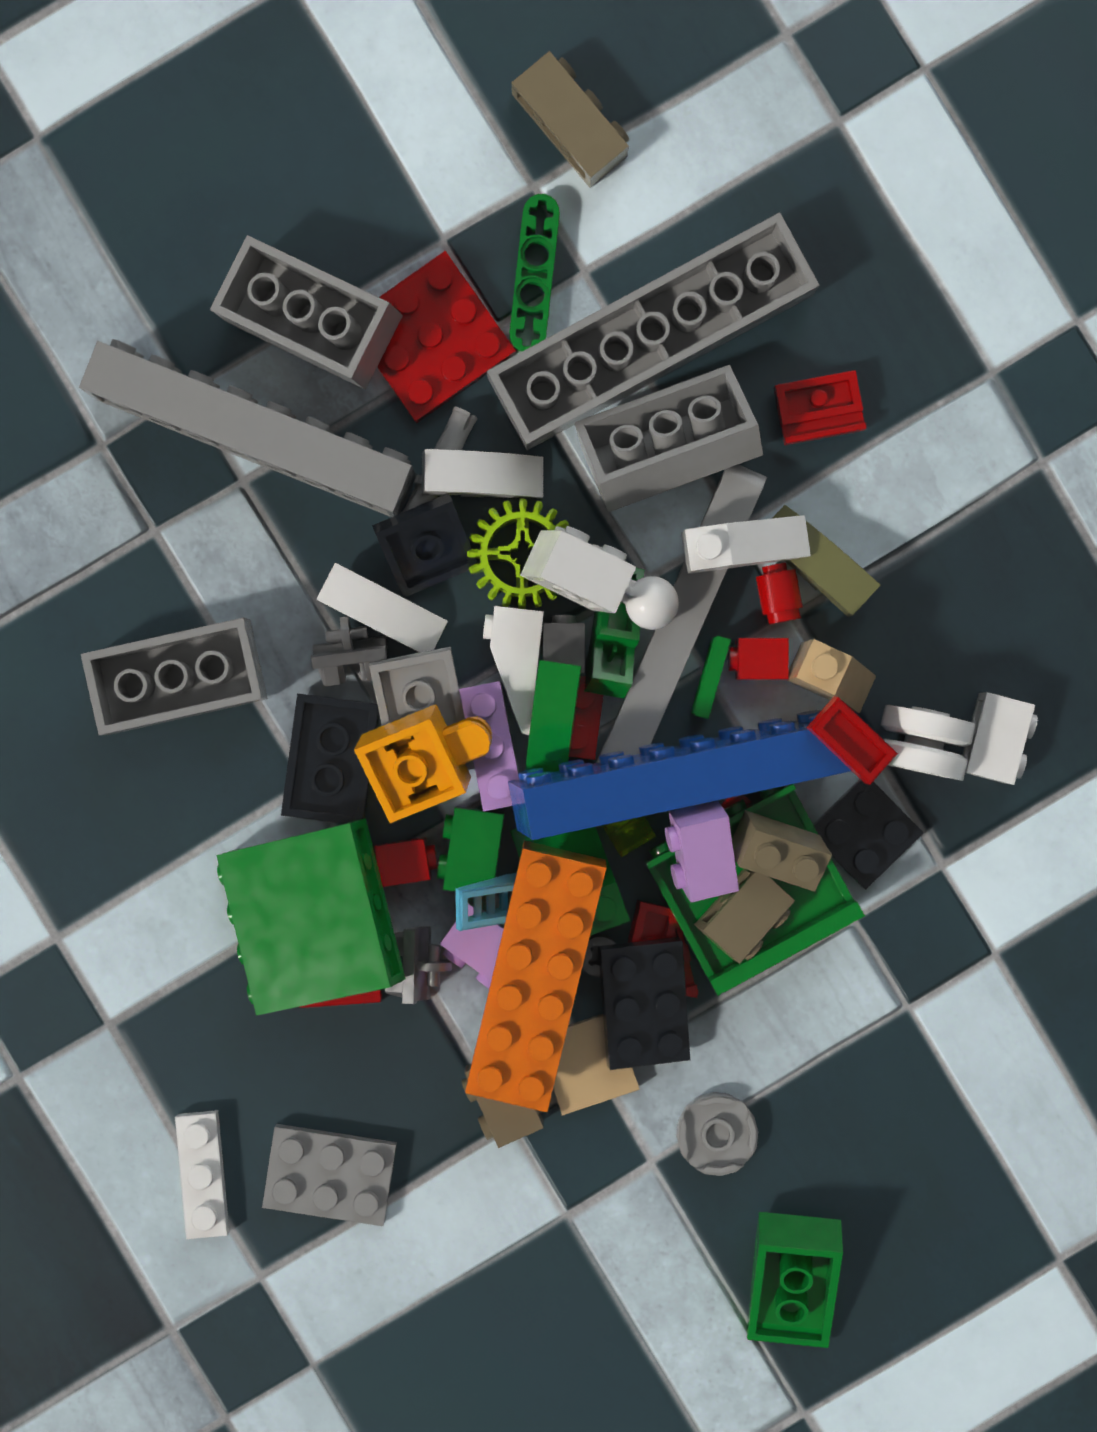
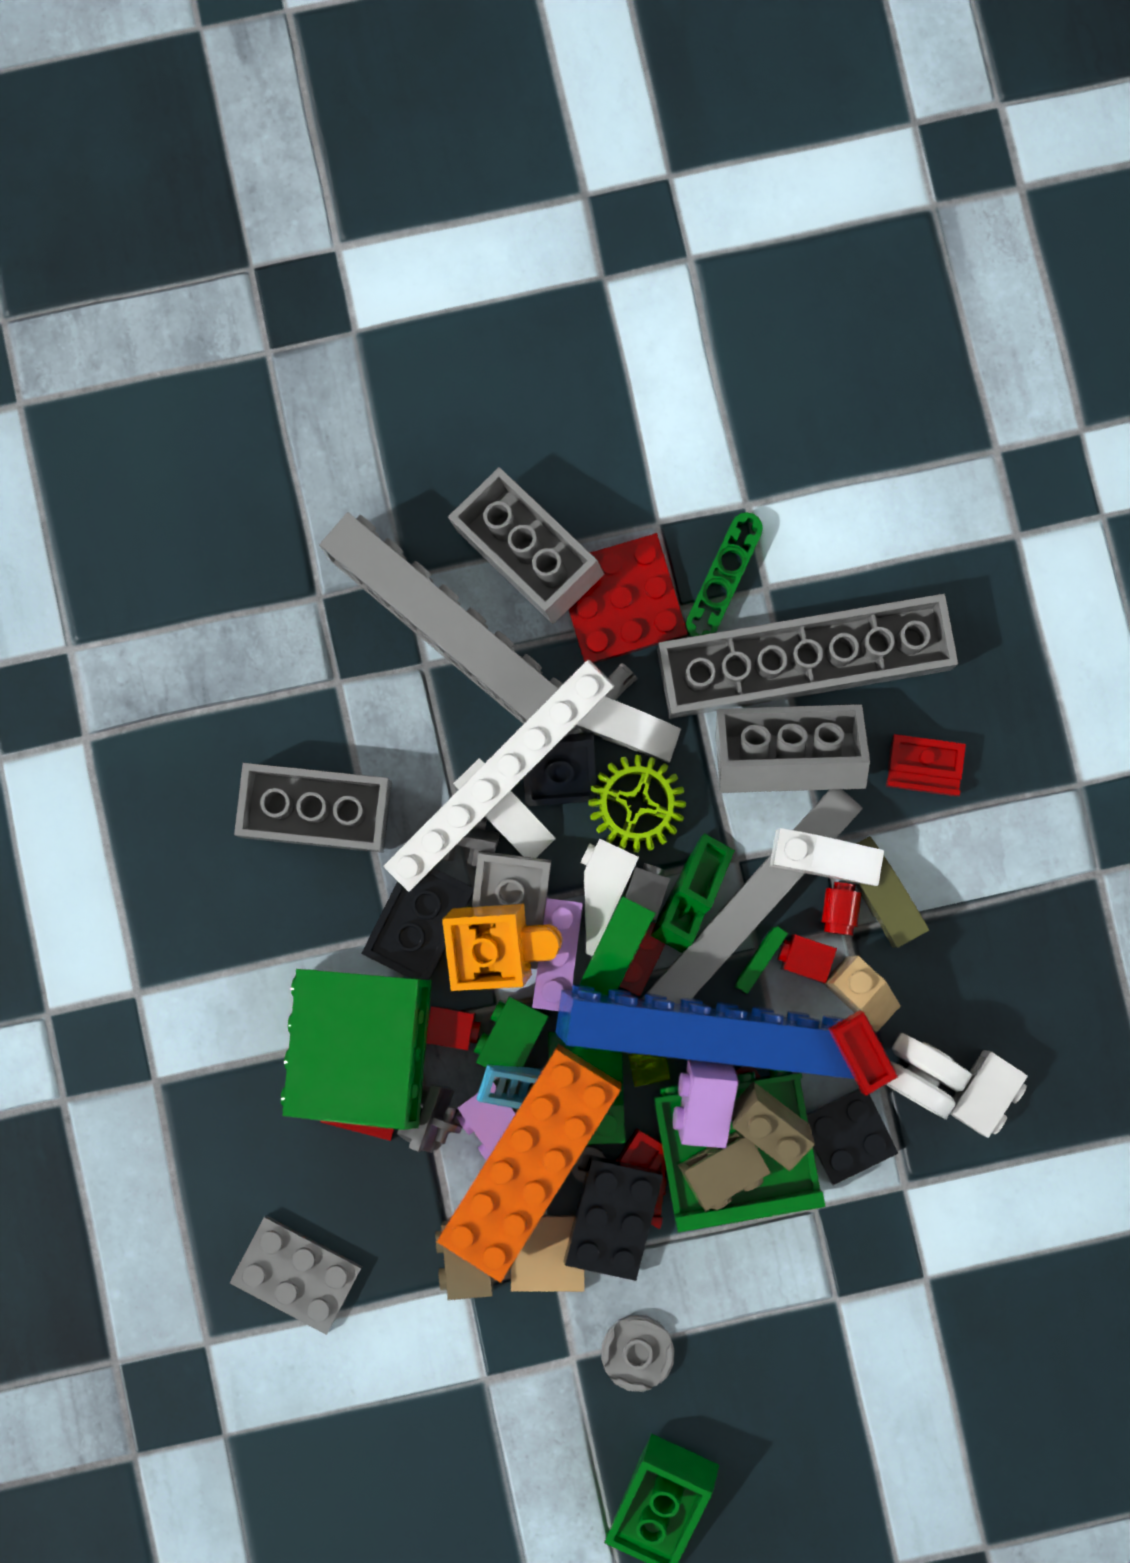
camera: 20 degrees right, 5 degrees down
white plate [175,1110,229,1239] -> none
dark tan brick [511,51,629,188] -> none
white brick [520,526,679,630] -> none
none -> white plate [383,660,615,892]

